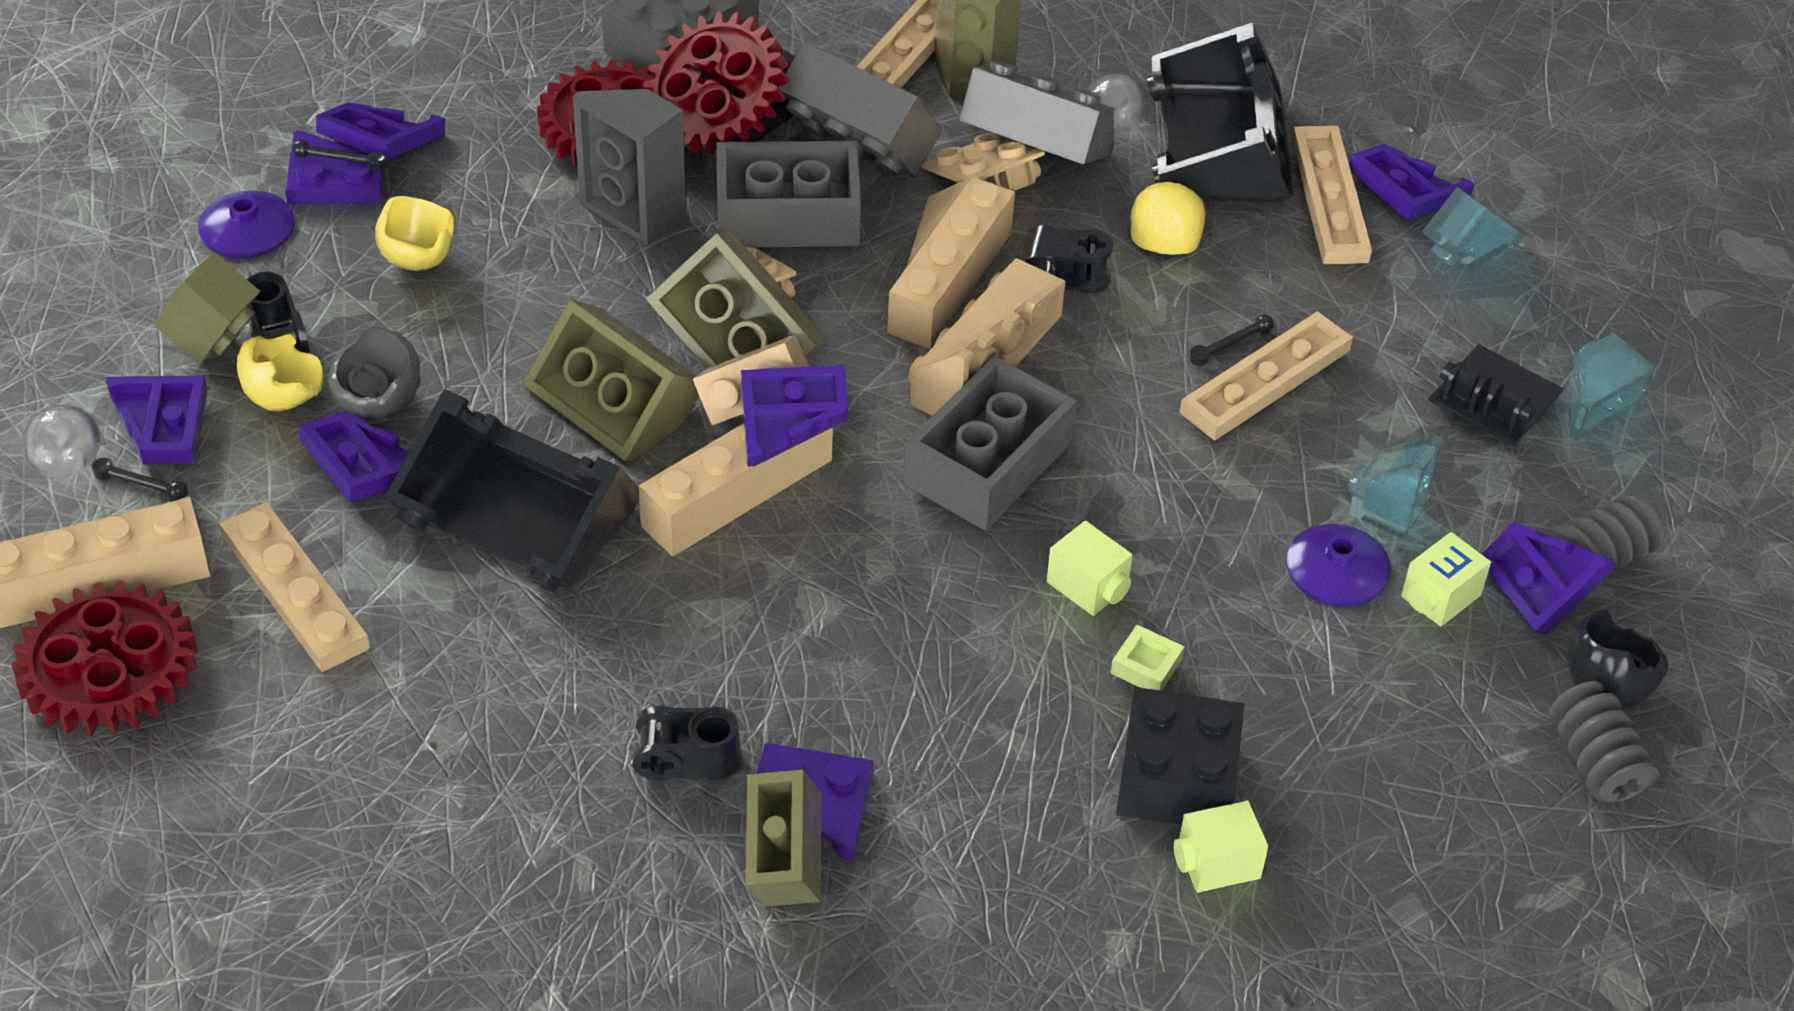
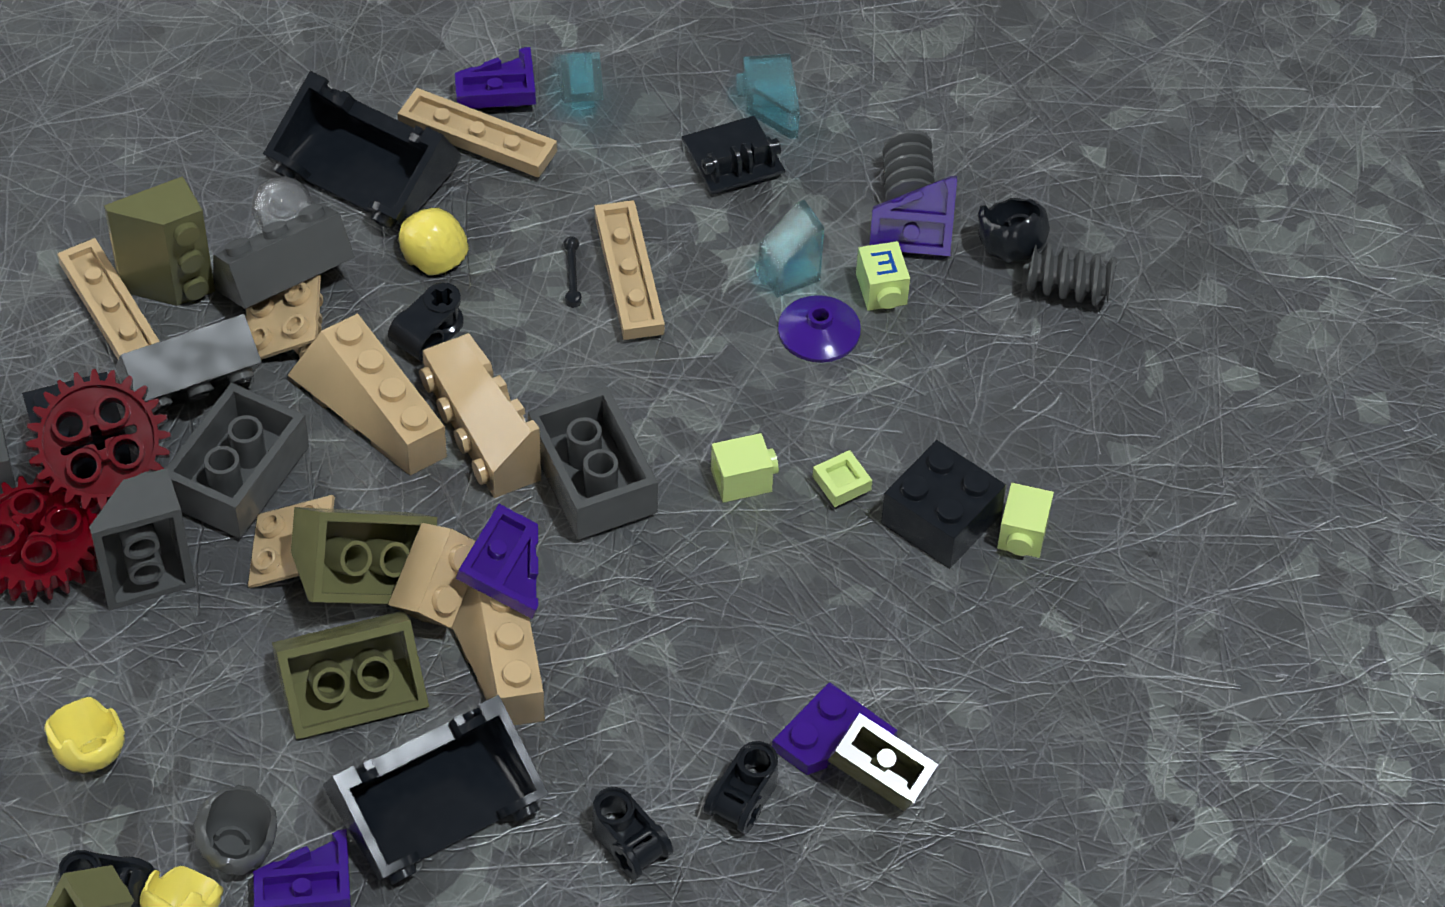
camera: 60 degrees left, 5 degrees up
none -> black piece [592,787,673,880]

